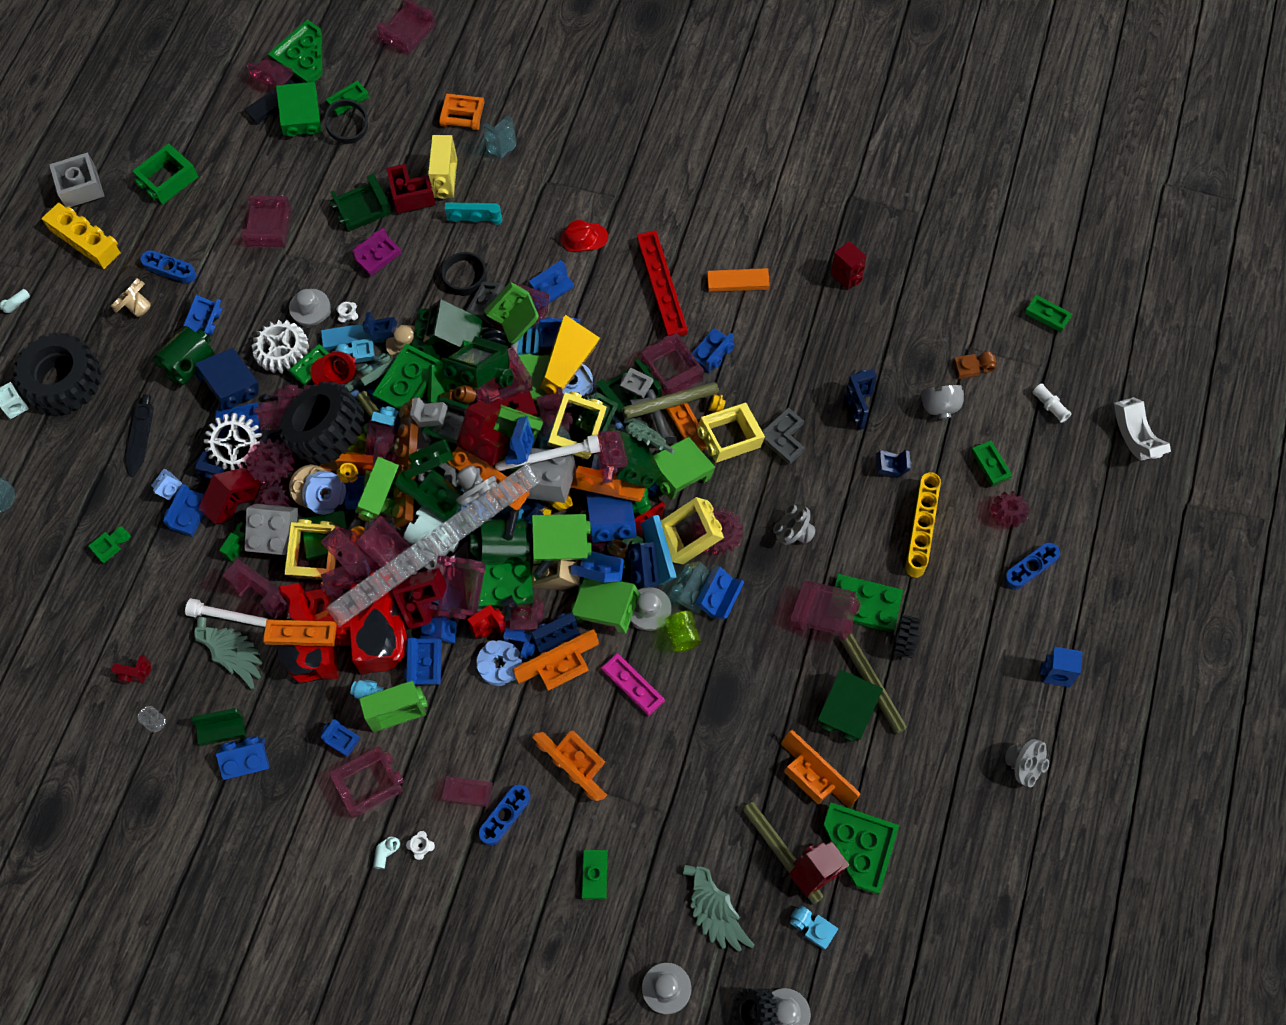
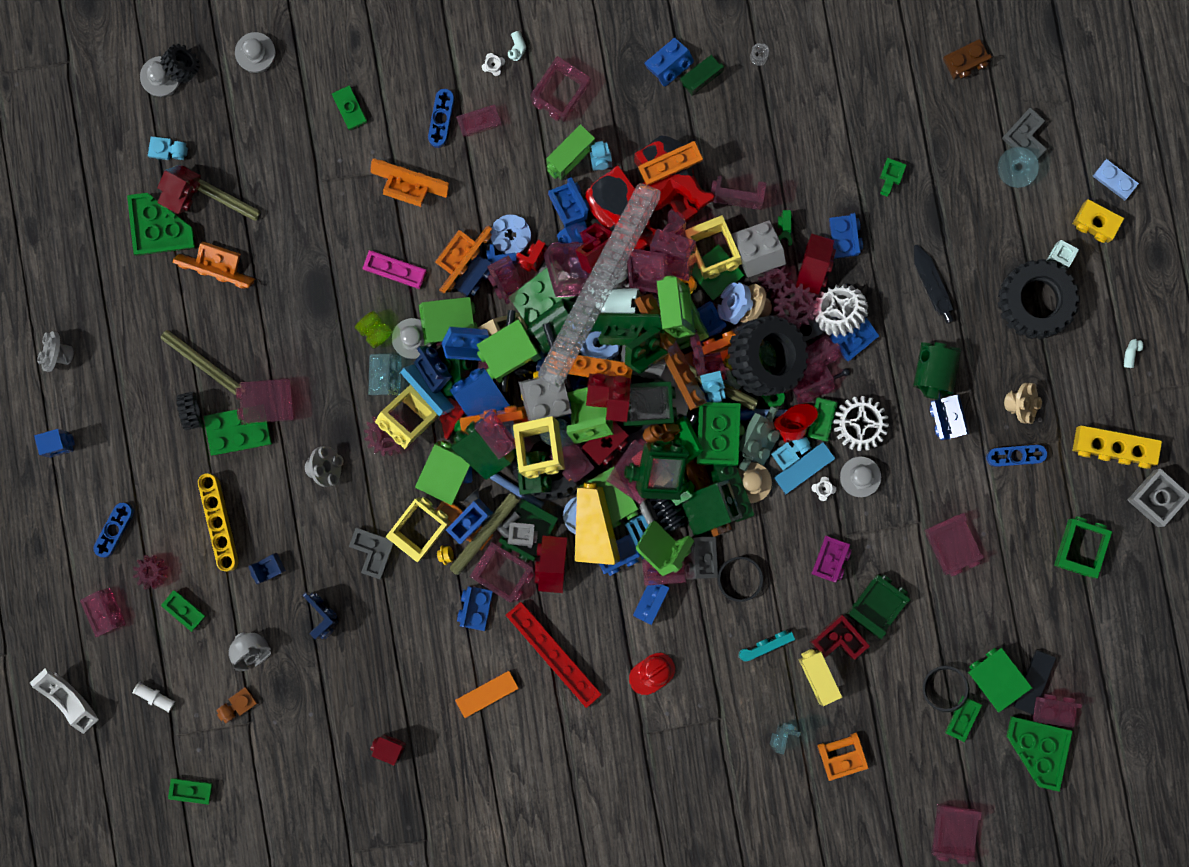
camera: 155 degrees right, 20 degrees up
dark red bracket [111,655,151,684] -> none
light blue bracket [151,469,182,500] -> none
white piece [185,598,272,627] -> none
sand green animal [194,617,263,690] -> none
dark blue panel [195,348,259,411] -> none
dark blue bracket [195,450,225,482] -> none
blue bracket [321,719,361,758] -> none
yellow plate [337,463,358,483] -> none
dark blue bracket [363,312,397,341] -> none
light grey bracket [410,397,447,427] -> none
light grey plate [455,465,498,507] -> none
white piece [495,434,601,471] -> none
black hand [501,595,518,622] -> none
blue bracket [505,416,534,465] -> none
dark brown plate [606,539,628,558] -> none
sand green animal [624,418,675,454] -> none
sand green animal [683,865,754,952] -> none
blue bracket [695,566,744,619] -> none
dark green panel [818,669,883,742] -> none
none -> clear pink bracket [80,588,125,637]
none -> blue brick [446,499,493,544]
none -> dark red brick [535,536,567,593]

